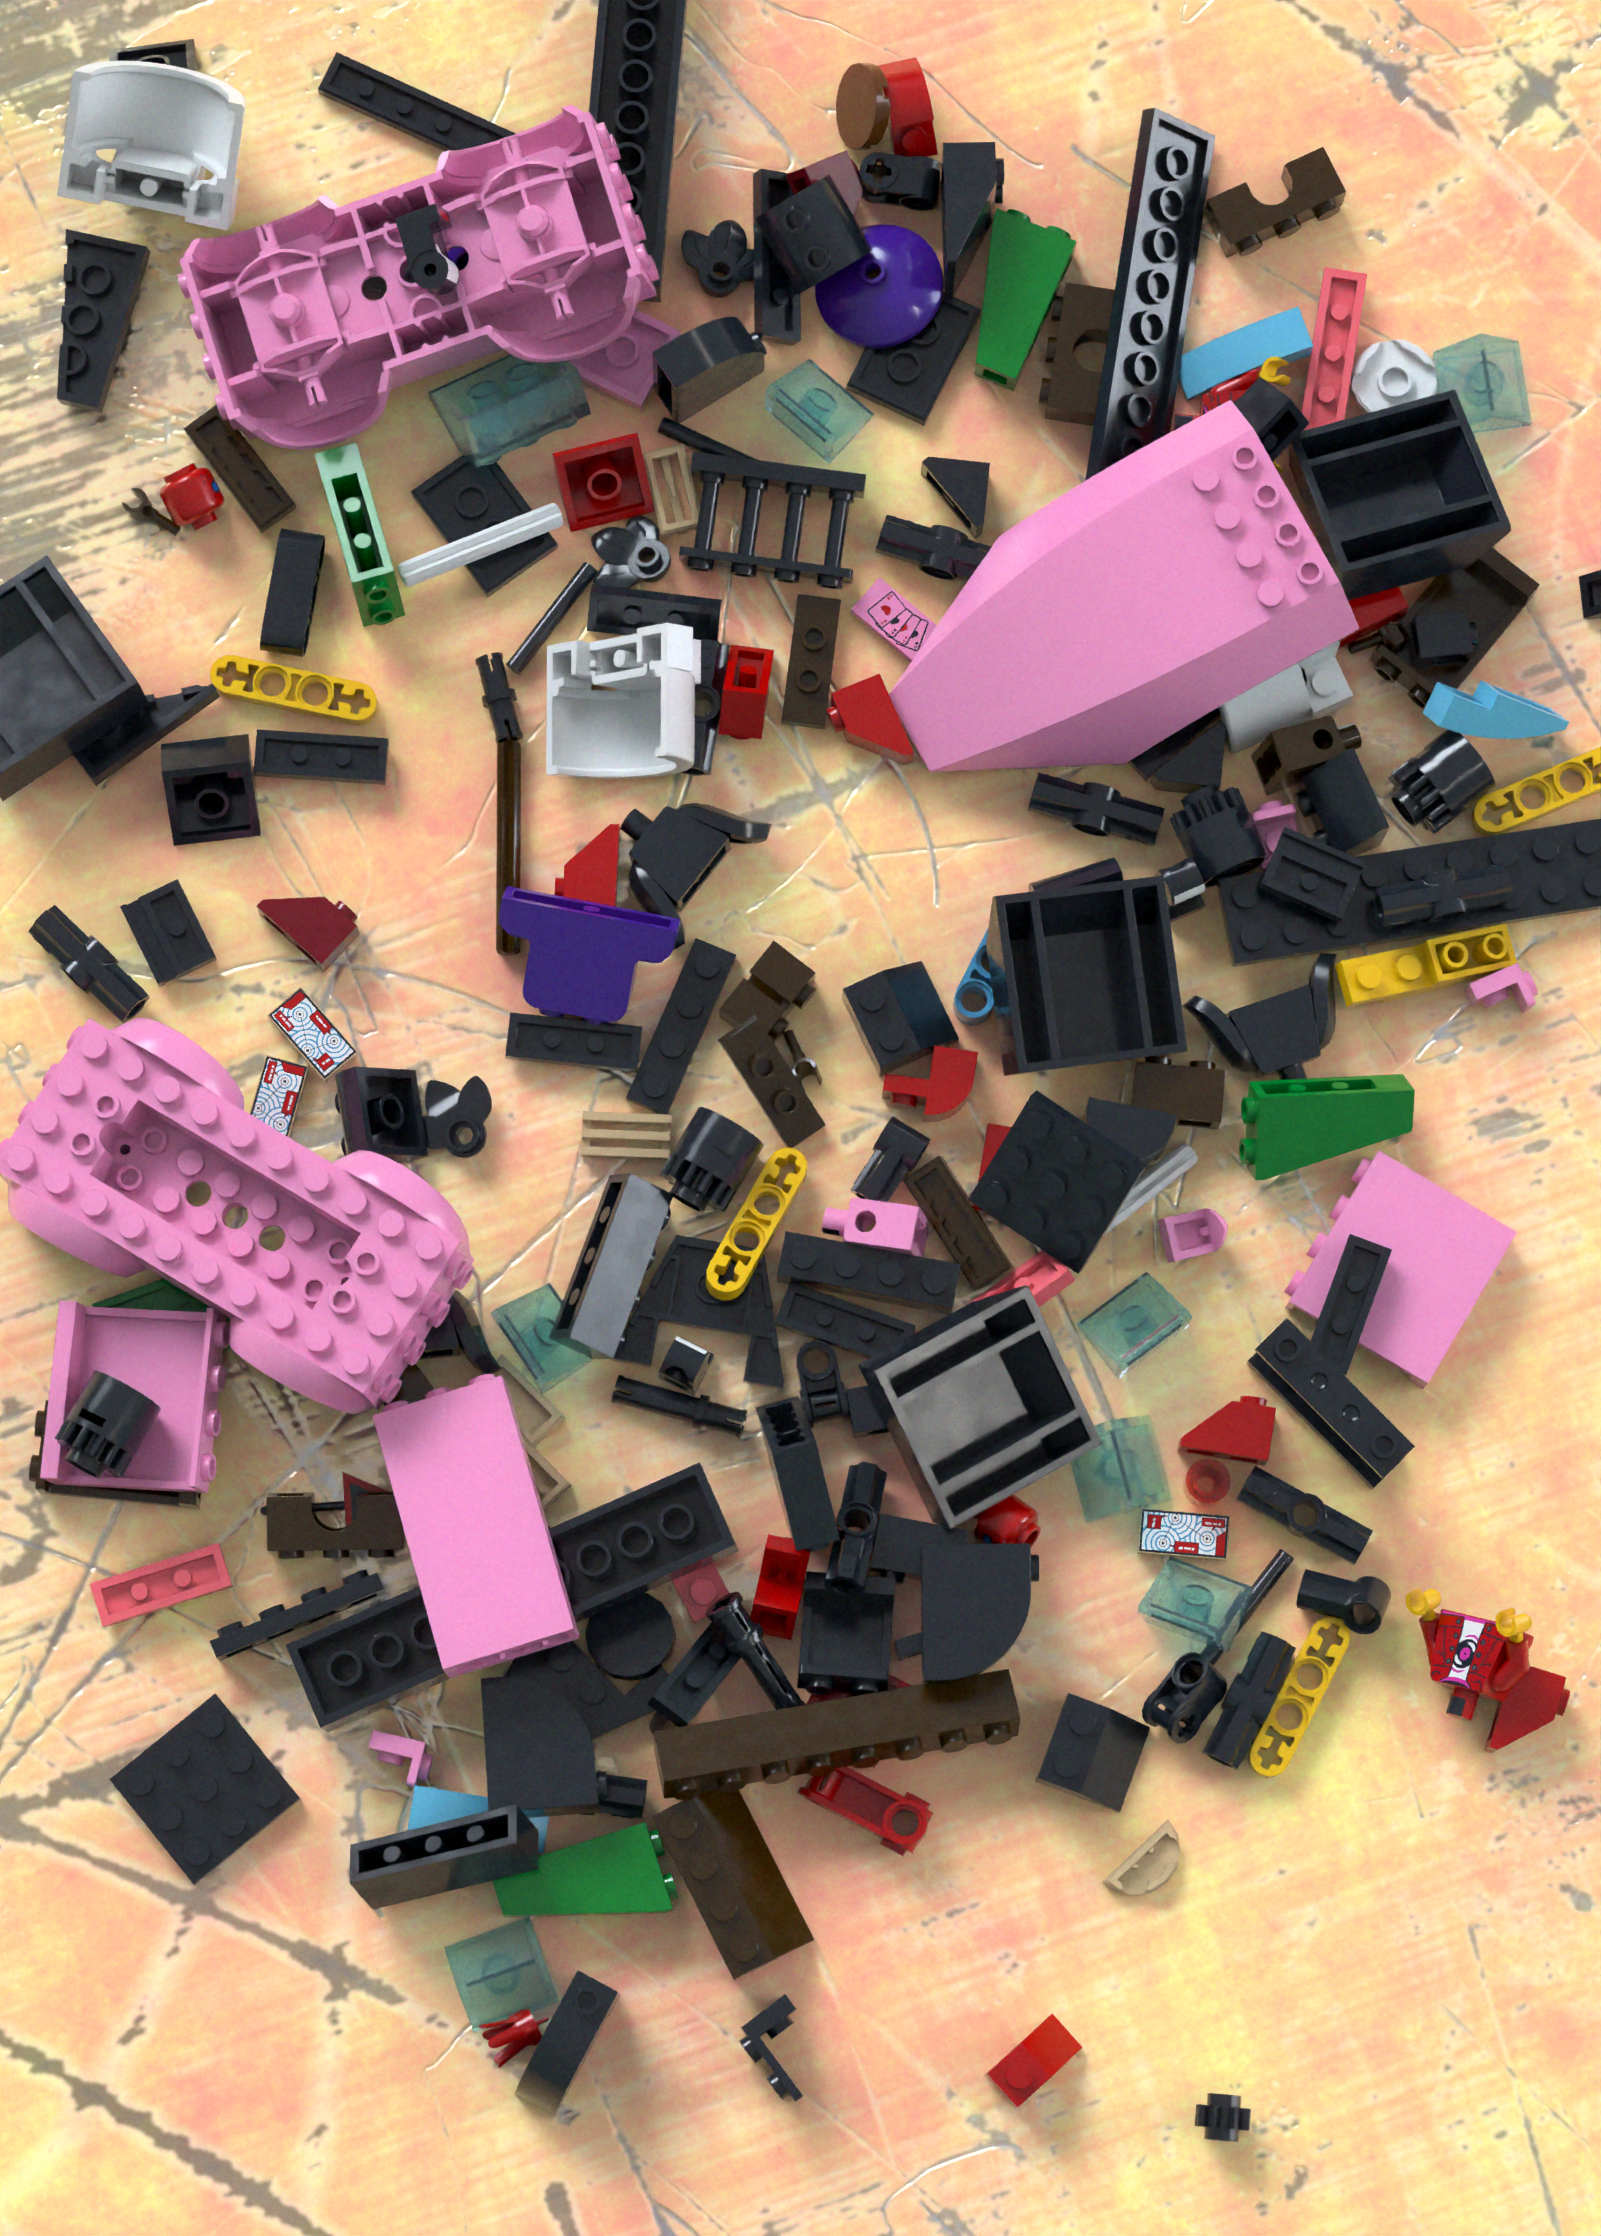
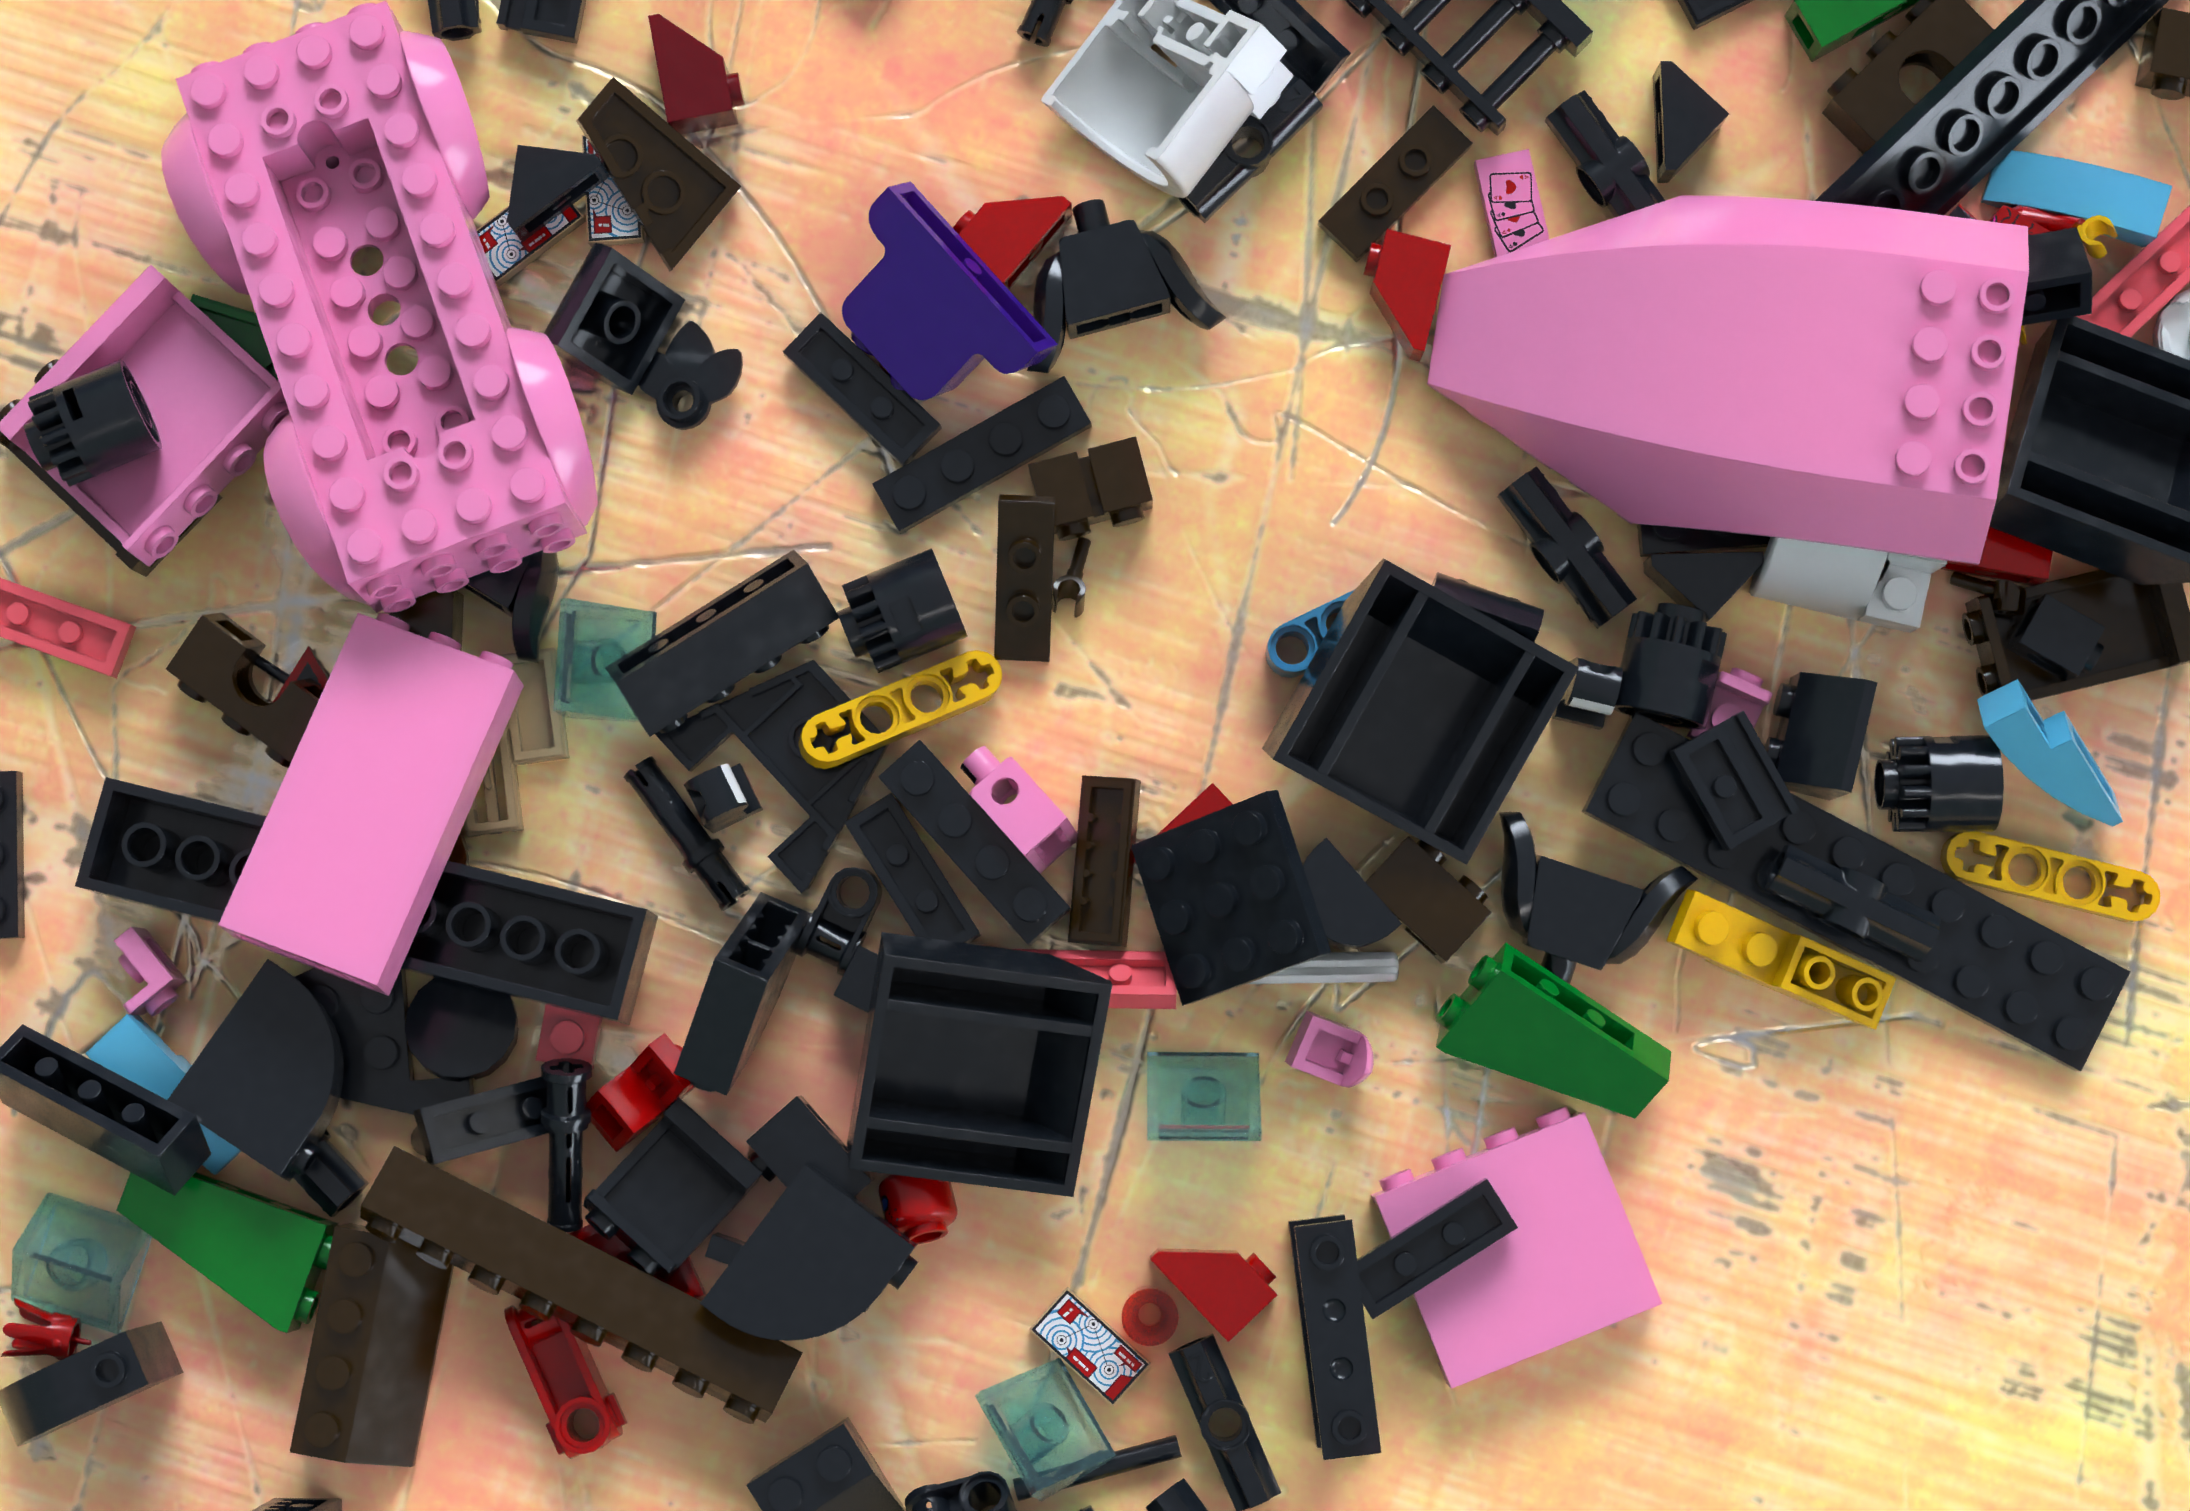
camera: 45 degrees right, 5 degrees up
black plate [210,1569,386,1661] -> none
dark brown axle [496,740,521,956] -> none
tan tile [581,1111,671,1161] -> none
red slope [718,645,774,740] -> none
black piece [824,1462,887,1597] -> none
black slope [842,961,959,1077] -> none
black piece [851,1116,931,1202] -> none
red brick [882,1045,978,1122] -> none
clear light blue slope [1070,1415,1173,1523] -> none
dark brown torso [1251,715,1362,795] -> none
bright pink bracket [1464,963,1538,1013] -> none
none -> black slope [507,145,610,243]
none -> dark brown wing [576,77,741,272]

